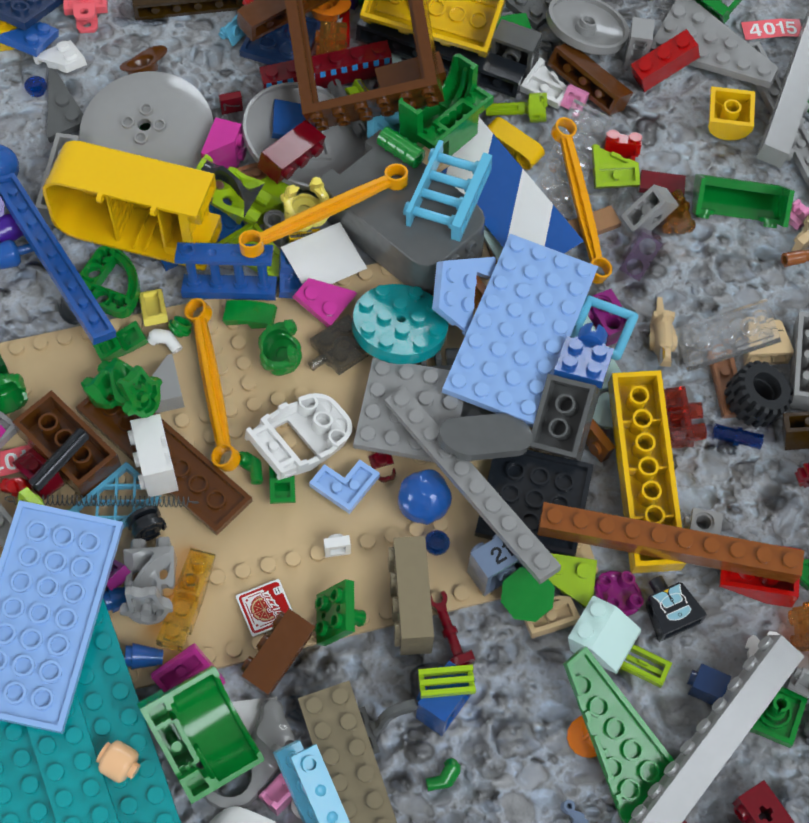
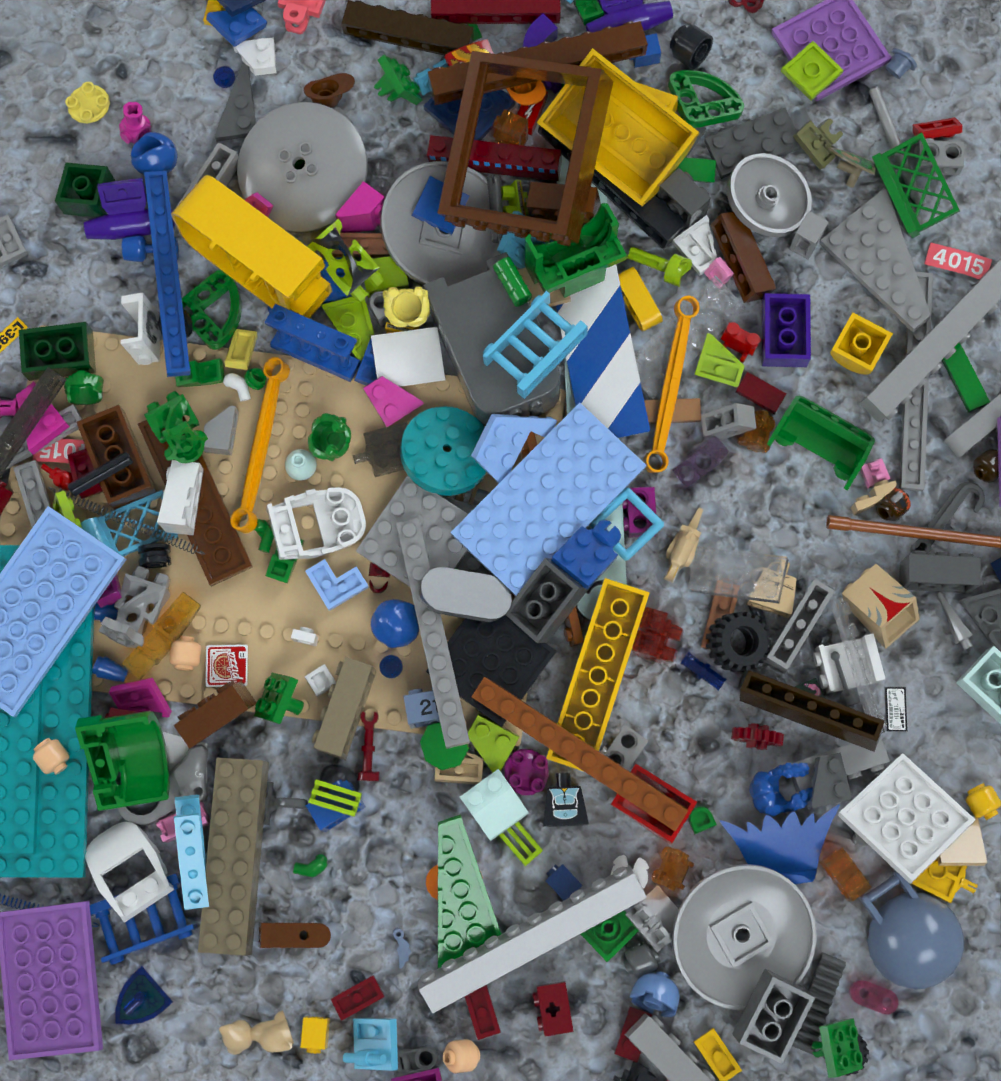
camera: 30 degrees right, 15 degrees up
dark red tile [218,91,243,115] -> none
green slope [222,300,277,329] -> none
light orange piece [239,163,408,258] -> none
dark red brick [257,120,326,184] -> none
red brick [631,29,700,92] -> none
none -> white panel [121,293,160,365]
none -> light nougat head [169,636,201,671]
none -> light aqua brick [285,449,317,481]
none -> white tile [305,664,336,697]
none -> green plate [374,55,423,105]
none -> dark purple brick [762,293,811,368]

